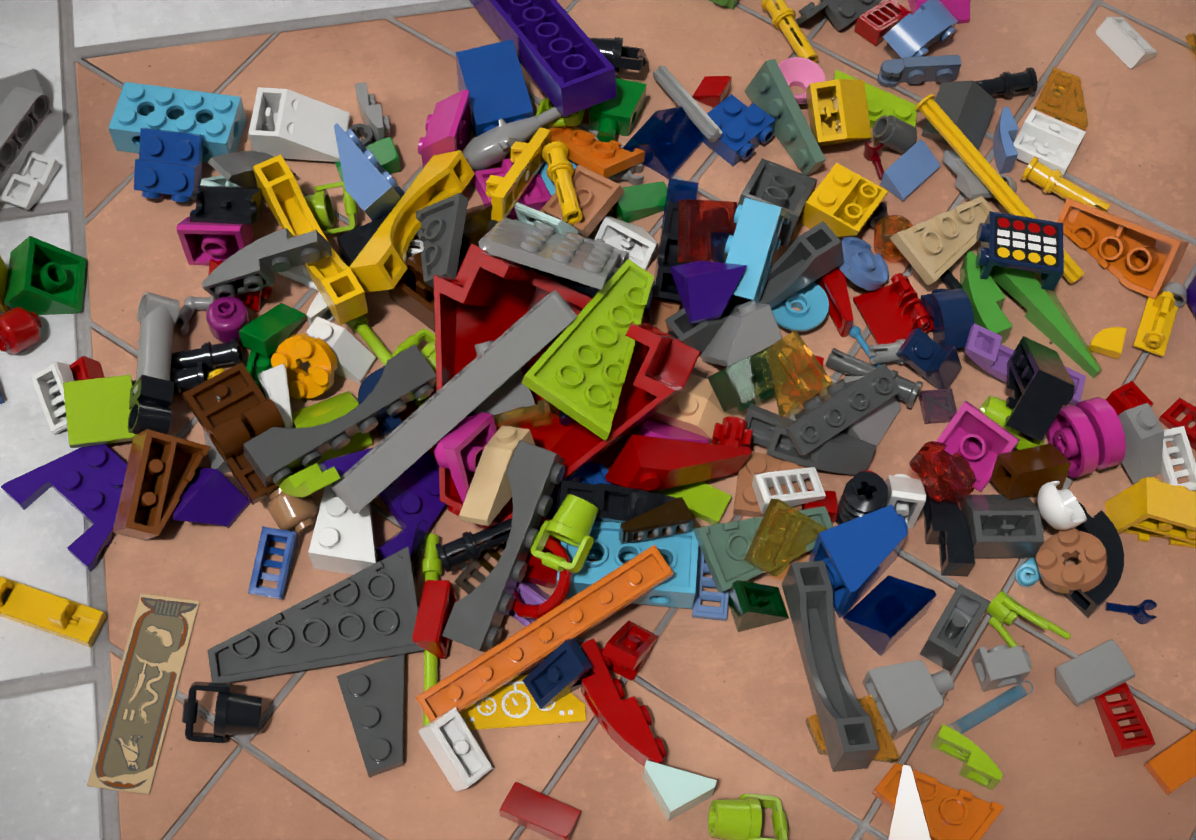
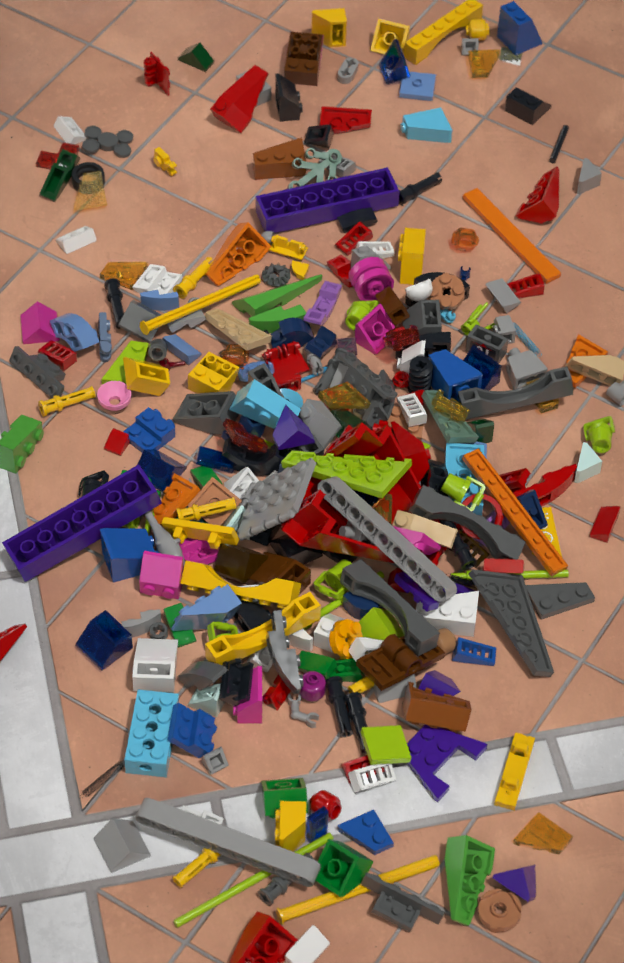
camera: 90 degrees left, 10 degrees down
sticker [87,594,200,795] -> none
piece [128,292,180,434] -> none
black piece [182,682,262,743] -> none
lime slope [278,463,341,497] -> none
dark grey wing [416,193,469,288] -> none
white slope [418,707,493,791] -> none
dark brown slope [619,497,694,544] -> none
light grey axle [653,66,722,143] -> none
sand green wing [745,59,826,176] -> none
lime slope [930,724,1003,790] -> none
panel [976,211,1064,291] -> none
black wedge [1006,336,1075,441] -> none
none -> clear blue slope [76,610,133,671]
none -> black piece [79,760,125,798]
none -> light grey slope [202,747,229,775]
none -> dark grey gear [262,263,290,286]

